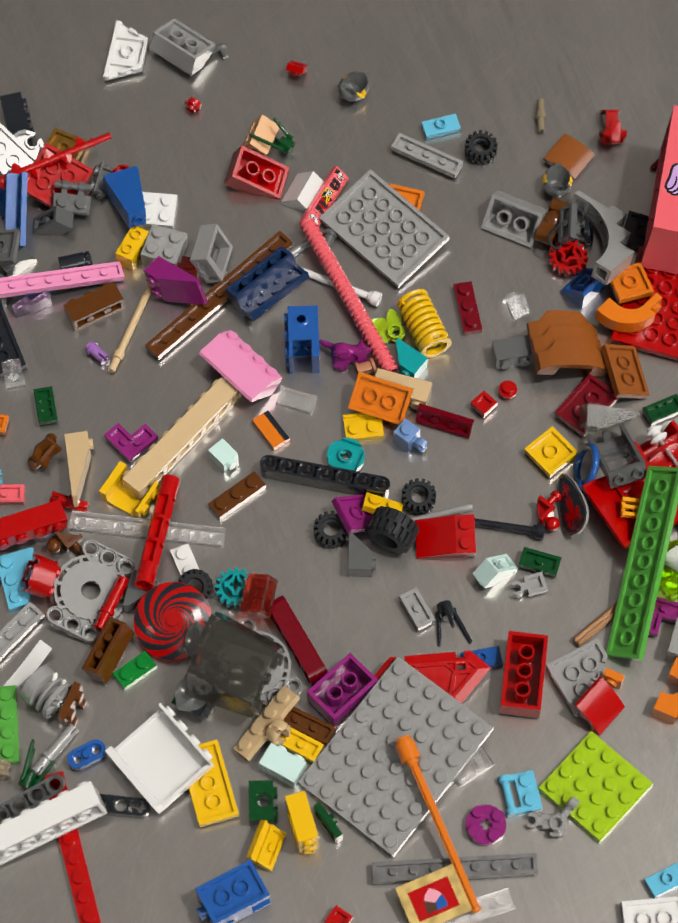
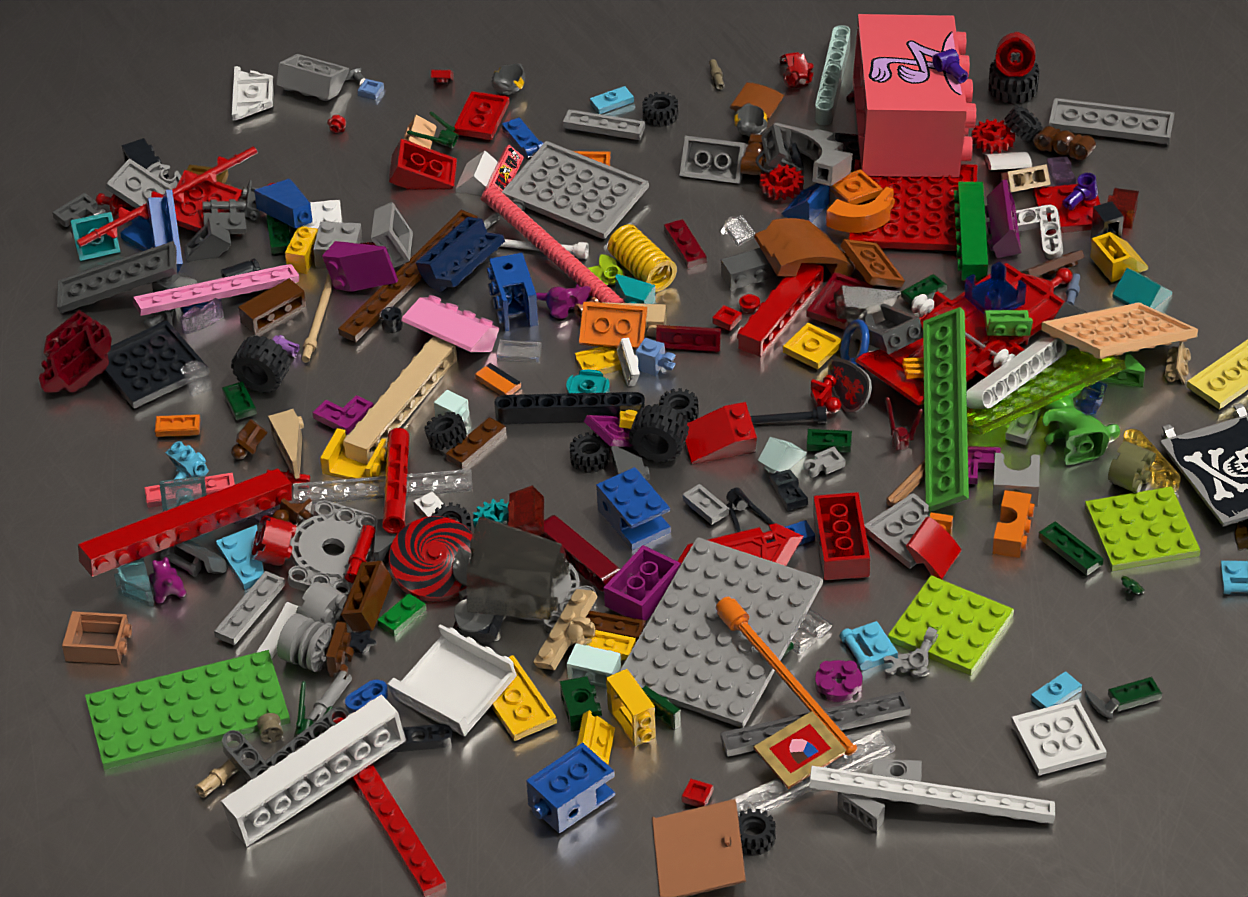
camera: 10 degrees left, 20 degrees down
none -> black tyre [231,335,291,393]
none -> dark green plate [266,214,291,254]
none -> light grey brick [296,581,347,626]
none -> black plate [349,630,377,654]
none -> medium blue tile [357,79,384,100]
none -> black wheel [381,307,403,333]
none -> black tyre [424,412,467,450]
none -> red plate [454,91,510,140]
none -> blue plate [502,117,543,159]
none -> blue torso [596,467,671,551]
none -> white plate [617,338,640,386]
none -> red brick [737,263,823,357]
none -> black slope [769,469,808,511]
none -> light aqua beam [815,25,850,126]
none -> dark red plant [885,397,923,450]

